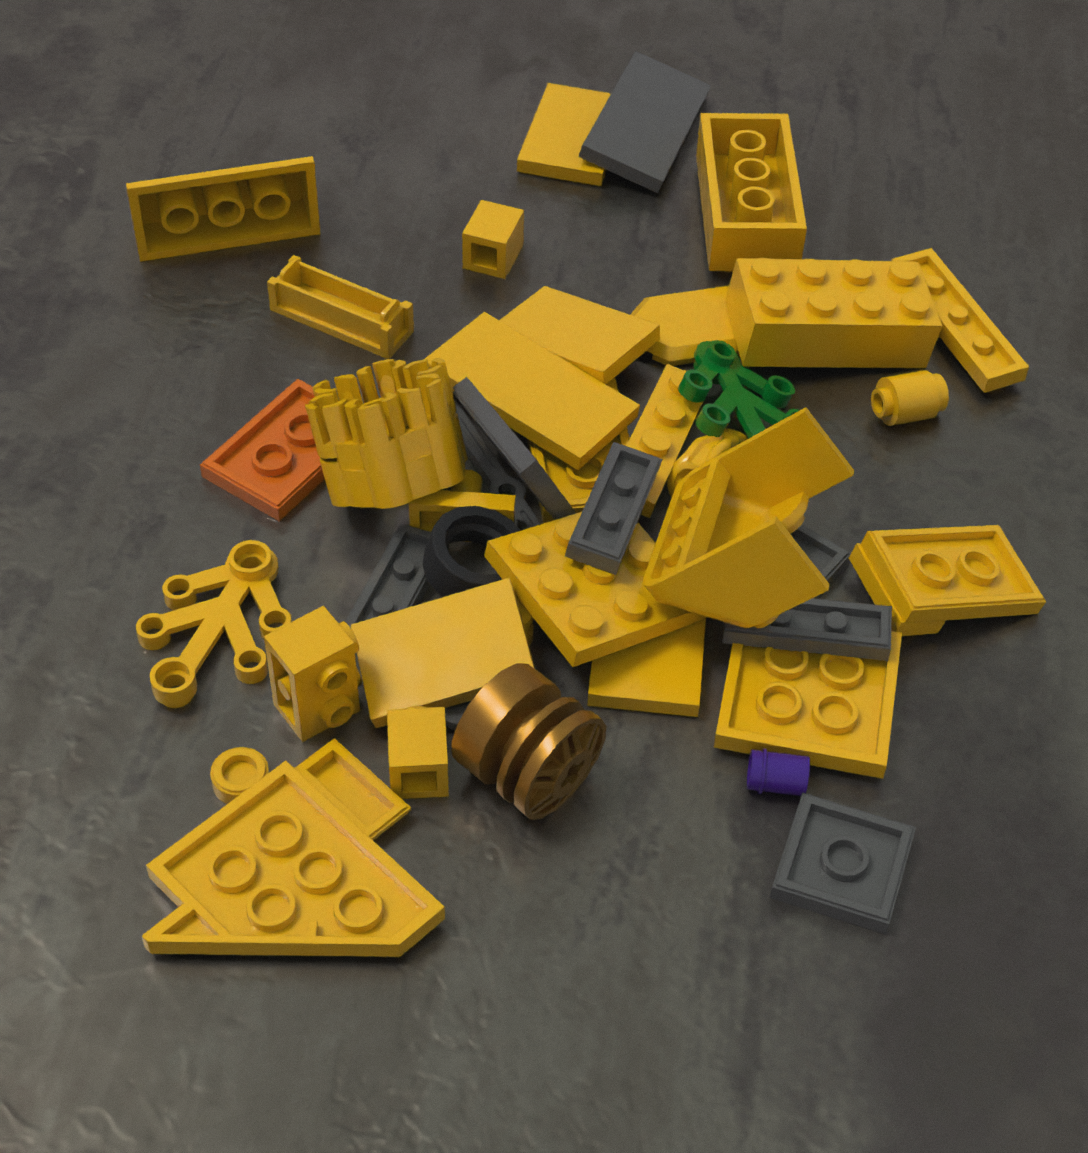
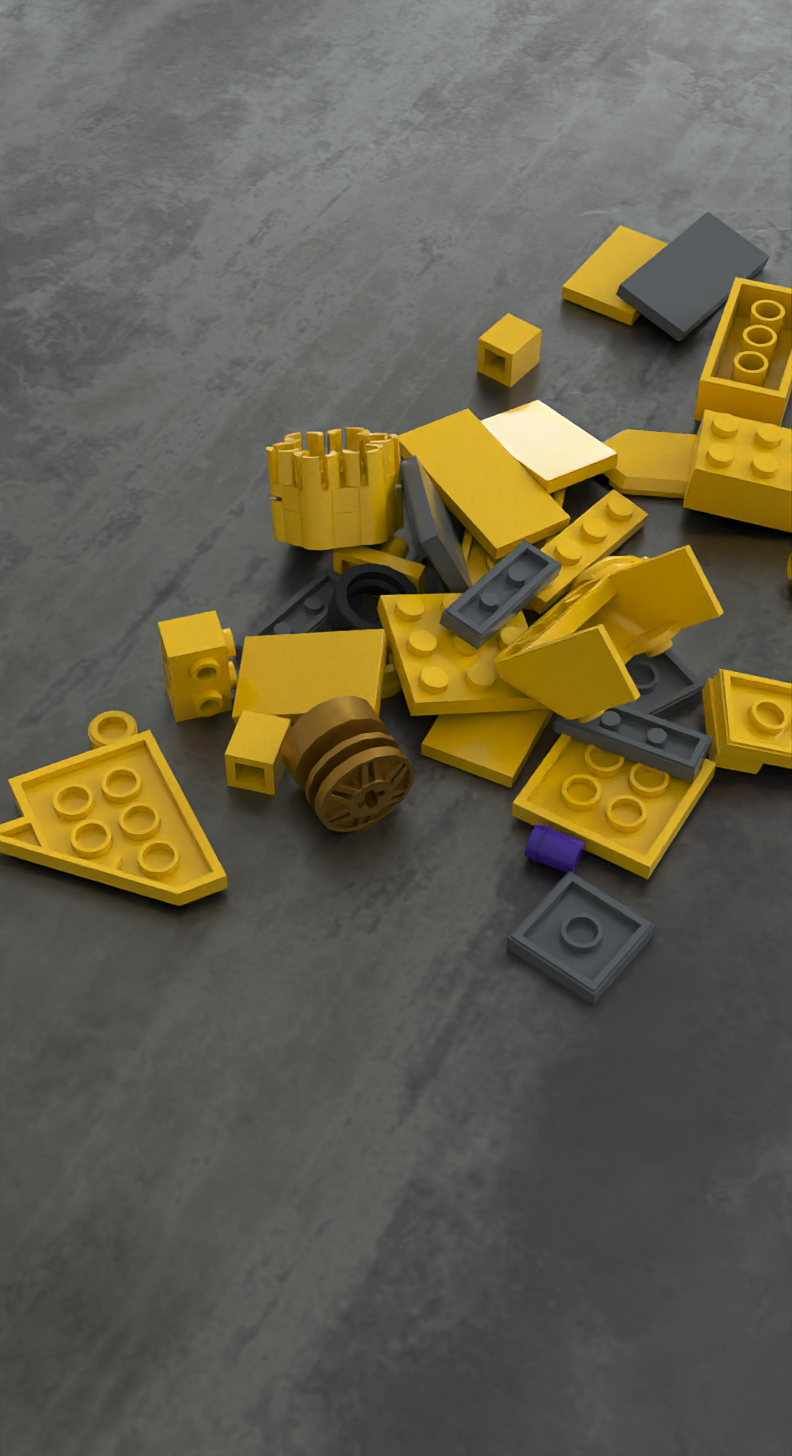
camera: 20 degrees right, 0 degrees up
yellow slope [126,156,321,262] -> none
yellow plant [135,540,292,708] -> none
orange tile [200,379,325,522] -> none
yellow container [267,255,414,359] -> none
yellow tile [295,738,411,841] -> none
green plant [678,340,800,438] -> none

